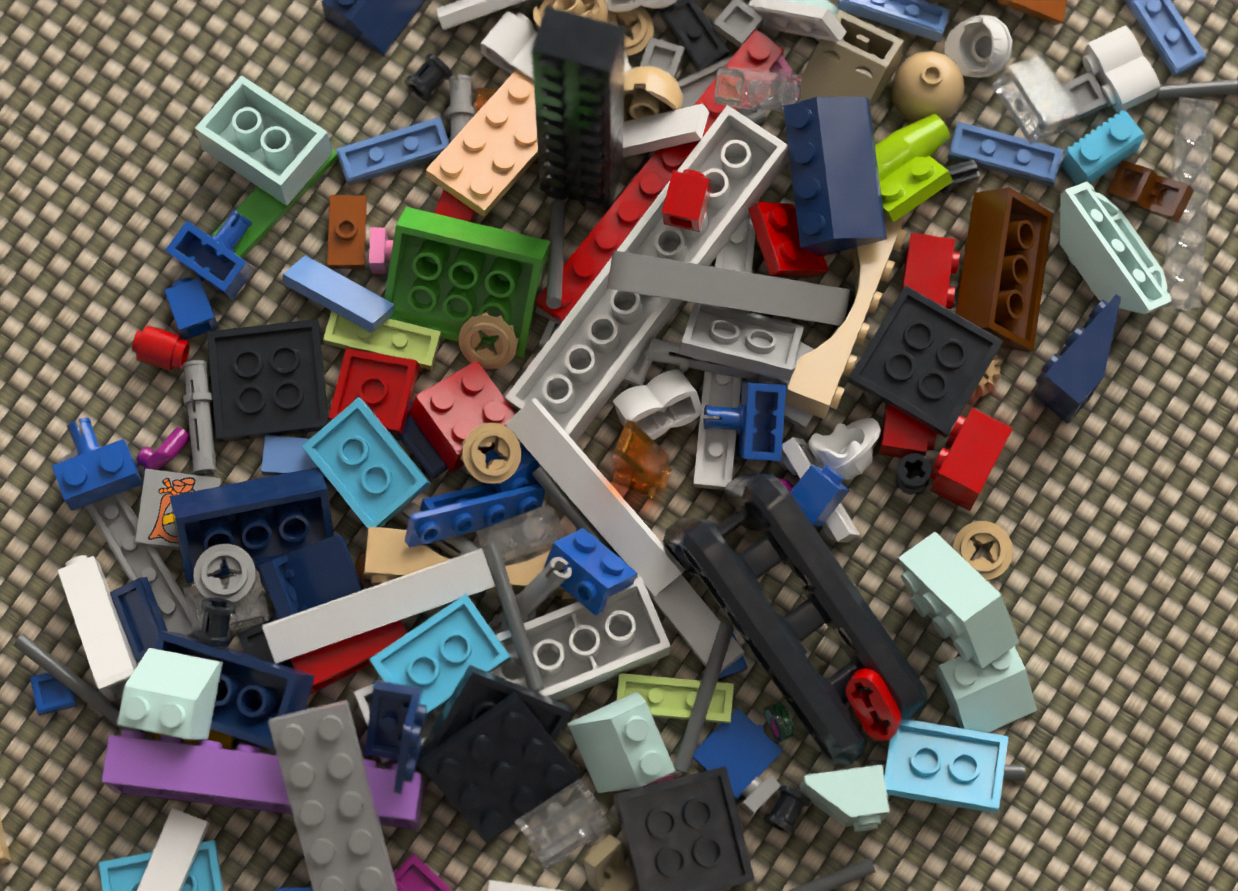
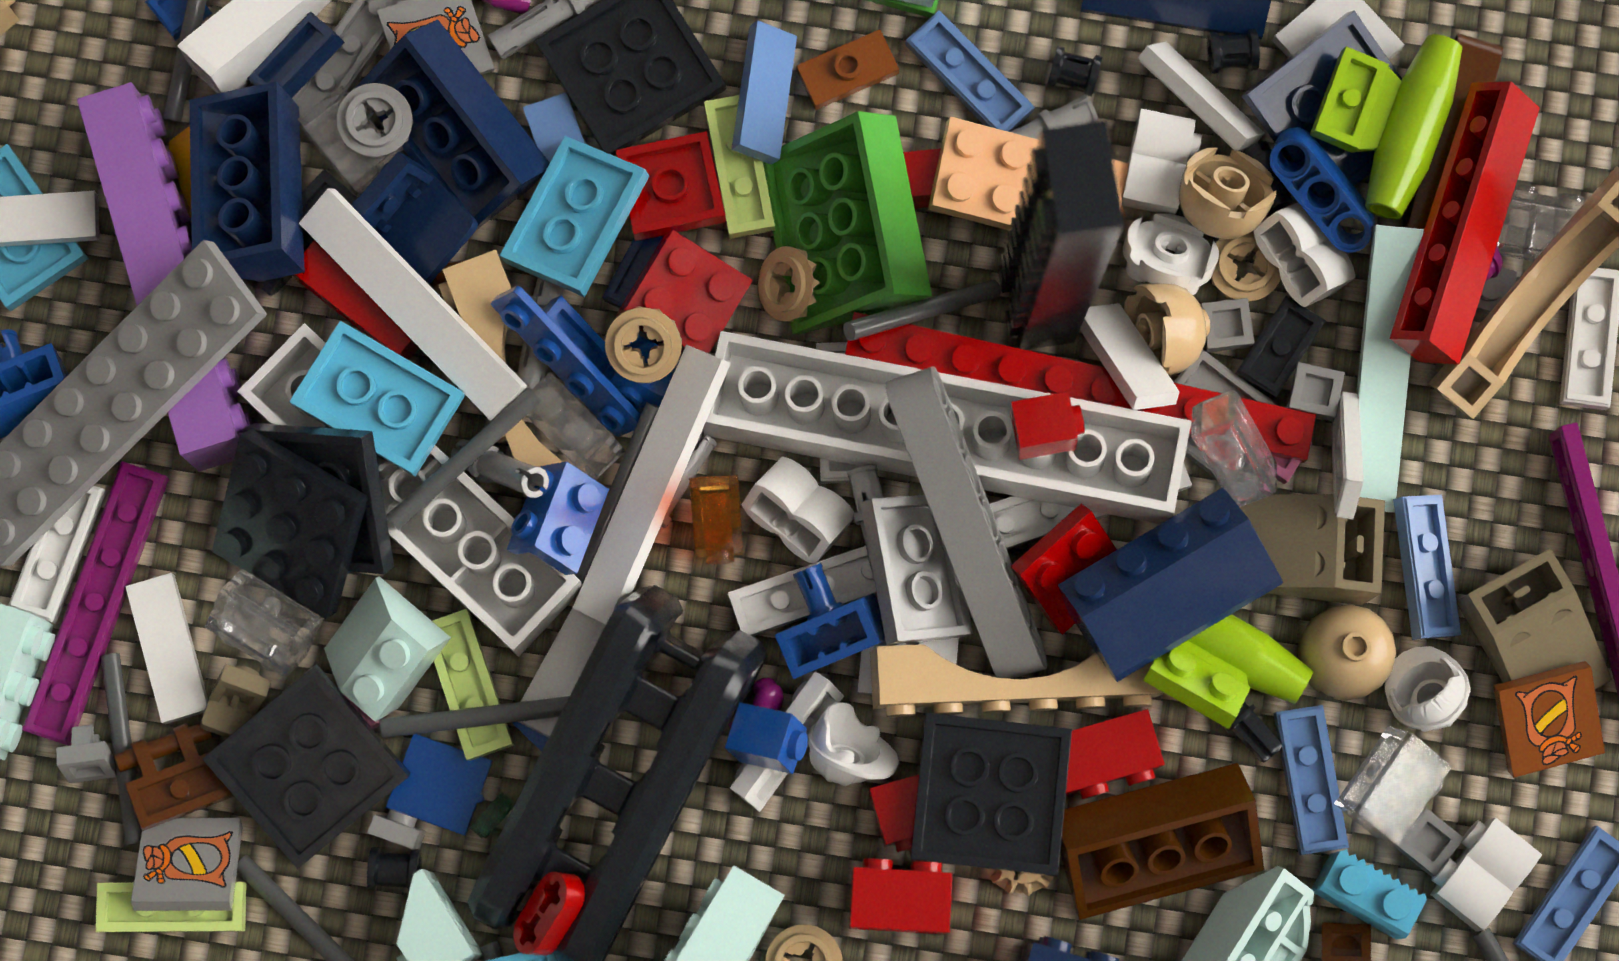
camera: 65 degrees right, 5 degrees up
light aqua slope [117,648,222,739] -> none
black bush [197,598,236,647] -> none
dark blue bracket [364,680,427,794] -> none
bright pink plate [369,228,393,275] -> none
black bush [896,453,931,495] -> none

